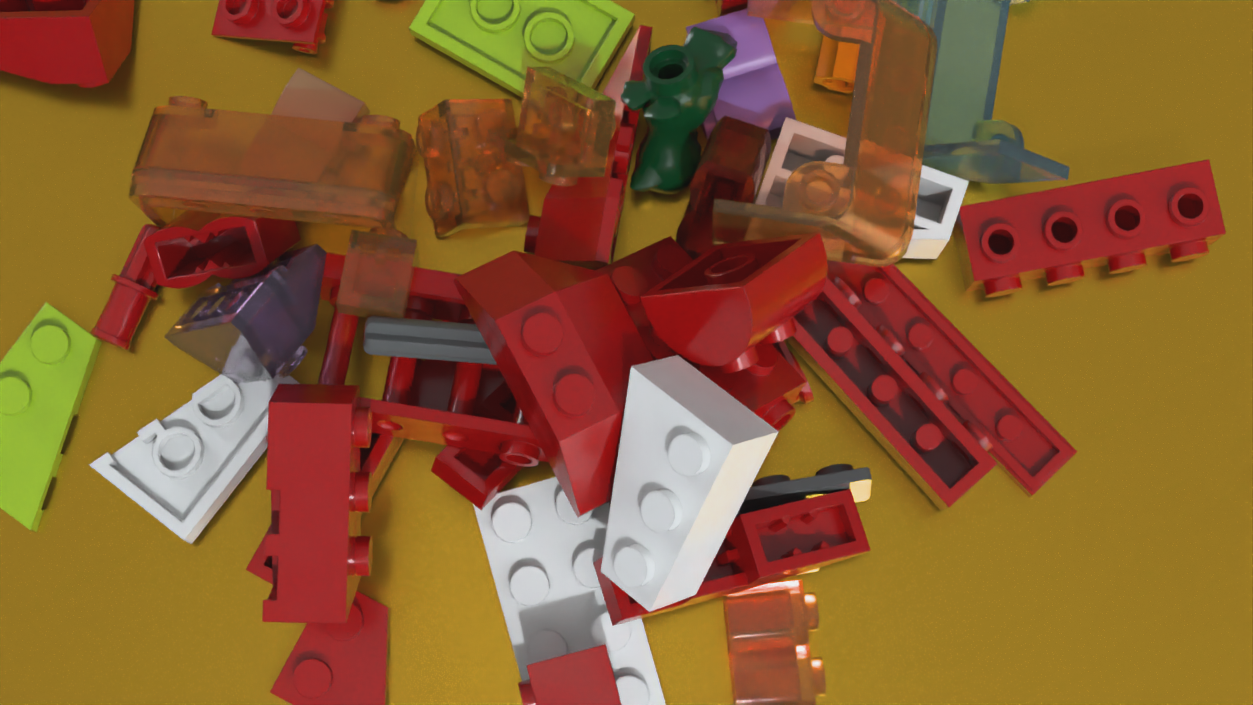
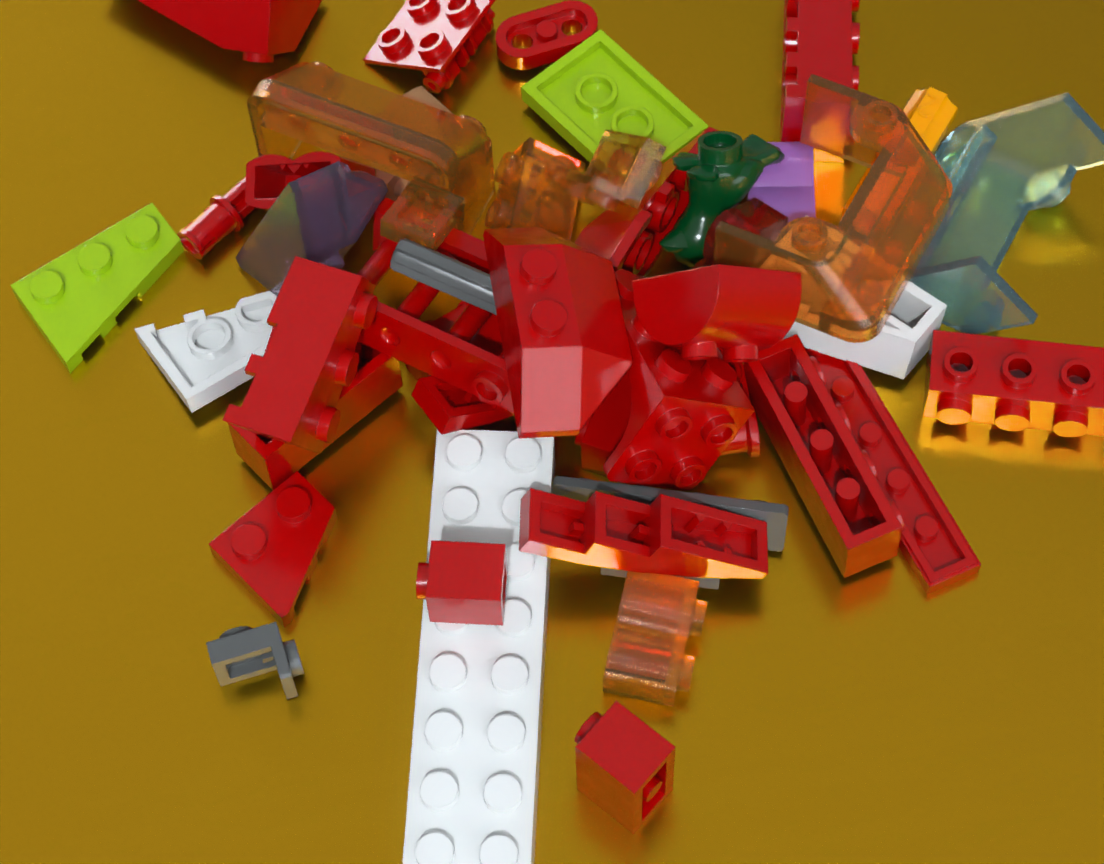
camera: 20 degrees right, 20 degrees down
white wedge [601,355,779,612] -> none

